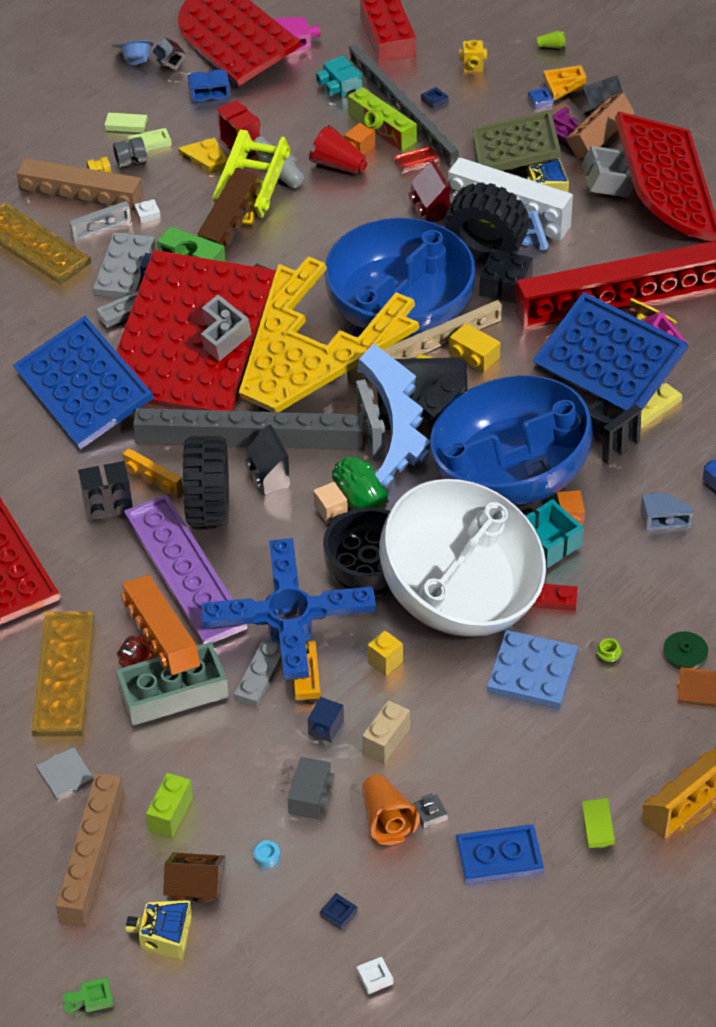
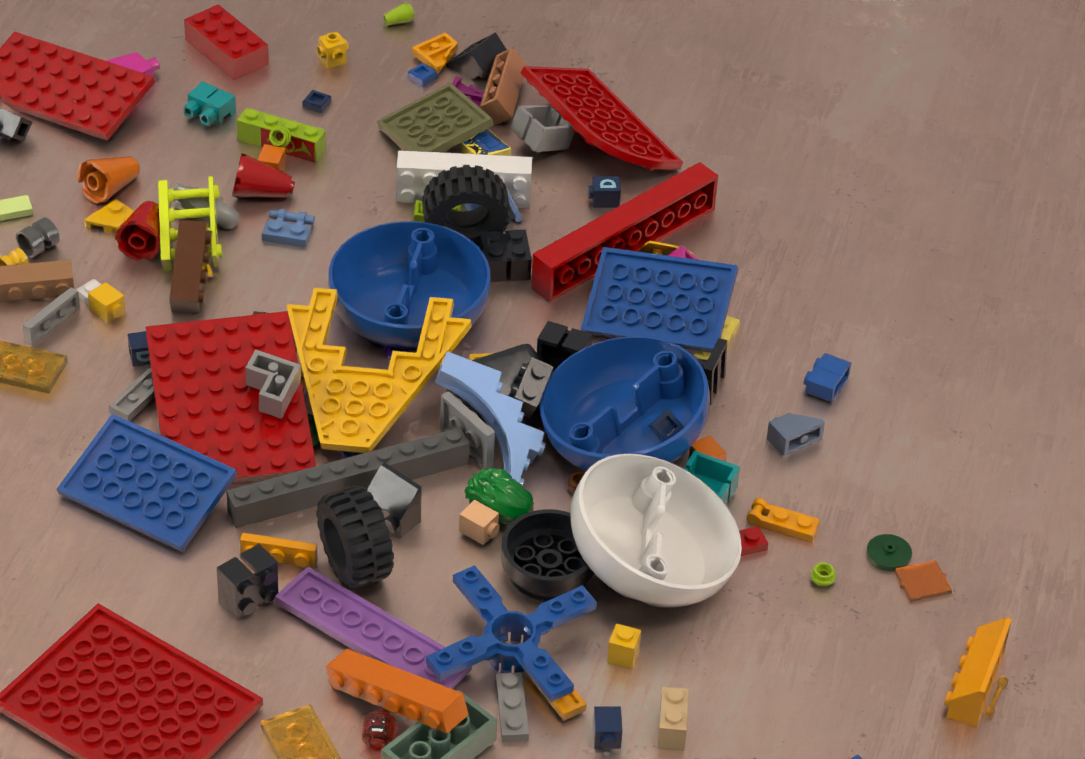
camera: 30 degrees left, 5 degrees down
light grey plate [93,232,155,298] -> none
yellowish green tile [127,128,172,151] -> none
bright green arch [157,226,225,262] -> none
blue brick [188,70,230,102] -> none
red piece [216,100,261,159] -> none
tan tile [347,300,502,385] -> none
dark grey plate [349,44,459,169] -> none
clear red tile [394,146,440,174] -> none
dark red slope [409,161,450,222] -> none
yellow brick [449,323,501,372] -> none
medium blue plate [487,630,578,709] -> none
lime slope [582,797,615,848] -> none
none -> orange cone [77,156,140,203]
none -> yellow brick [88,282,126,324]
none -> red cone [115,201,160,260]
none -> medium blue plate [262,209,315,247]
none -> black piece [537,321,592,376]
none -> dark blue brick [588,176,621,208]
none -> light orange plate [746,498,820,543]

